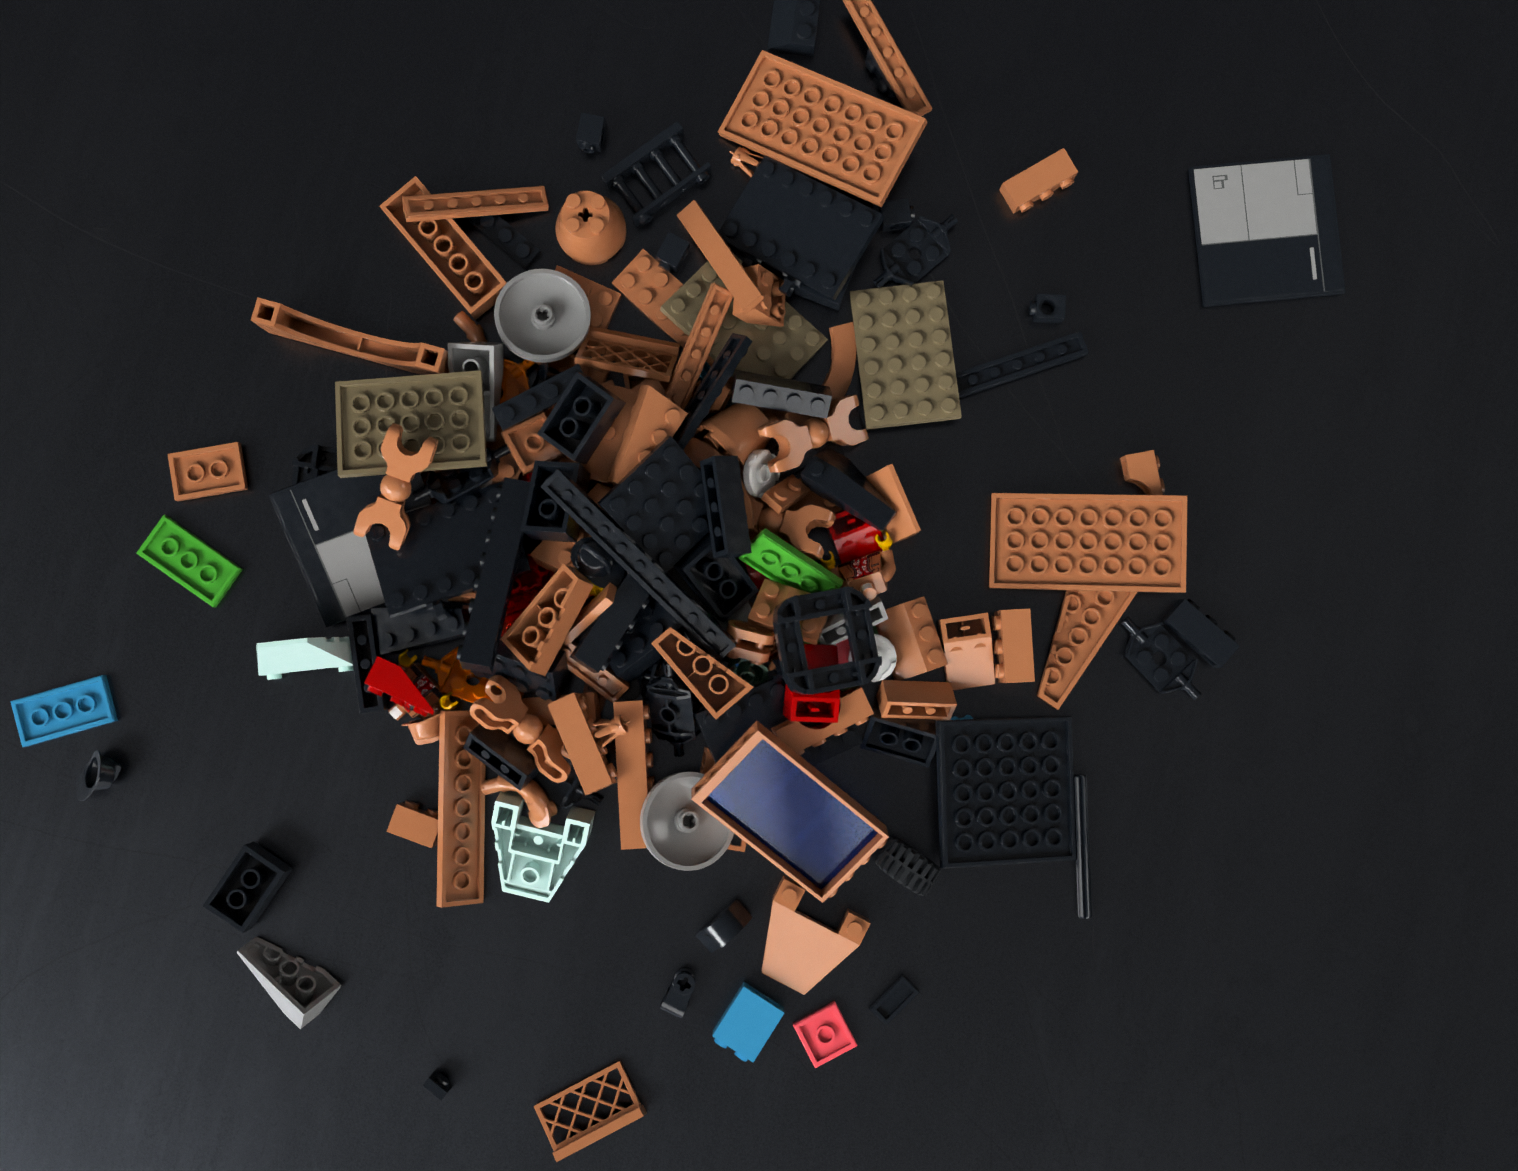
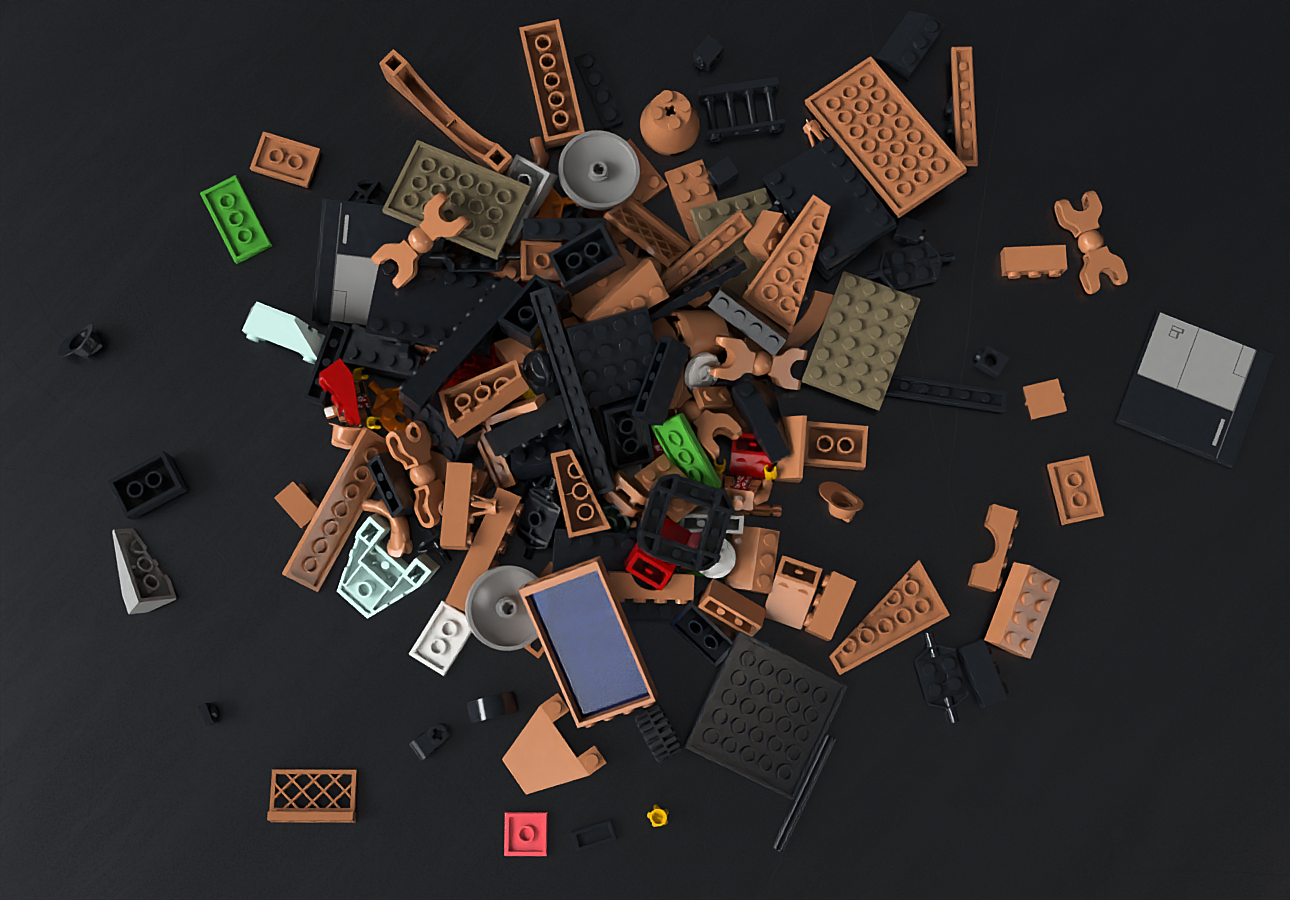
camera: 30 degrees right, 5 degrees down
dark azure tile [10,675,118,747] -> none
nougat tile [402,186,549,222] -> none
nougat tile [677,200,765,314] -> none
dark azure brick [712,982,785,1062] -> none
nougat plate [989,493,1187,593] -> none
none -> white tile [409,601,472,676]
none -> yellow piece [647,804,669,827]
none -> nougat wing [742,195,830,333]
none -> nougat axle [744,504,782,517]
none -> nougat brick [803,421,868,471]
none -> nougat piece [819,481,864,522]
none -> nougat brick [984,562,1060,659]
none -> nougat piece [1023,379,1067,420]
none -> nougat plate [1047,455,1104,525]
none -> nougat piece [1054,191,1128,294]

